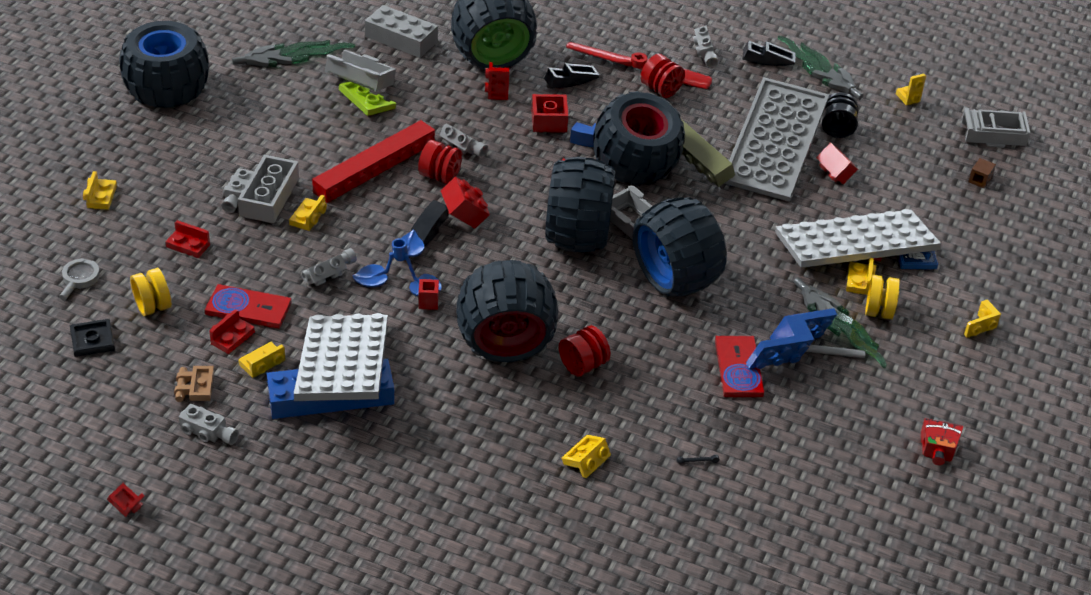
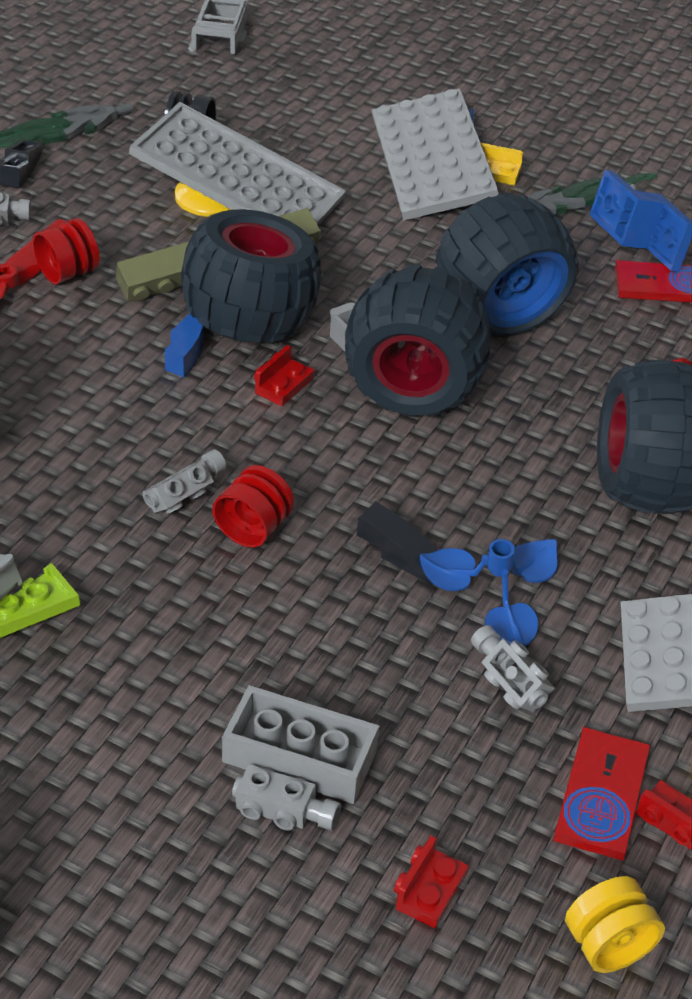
camera: 85 degrees left, 0 degrees up
yellow bracket [289,195,327,231] -> none
red brick [312,120,435,203] -> none
red brick [418,279,439,310] -> none
red brick [441,176,490,229] -> none
red bracket [485,62,510,100] -> none
red brick [531,94,568,133] -> none
black slope [544,63,600,88] -> none
brick [816,142,858,185] -> none
yellow wheel [865,275,899,320] -> none
yellow bracket [896,74,926,105] -> none
yellow bracket [964,299,1001,338] -> none
reddish brown brick [968,158,996,189] -> none

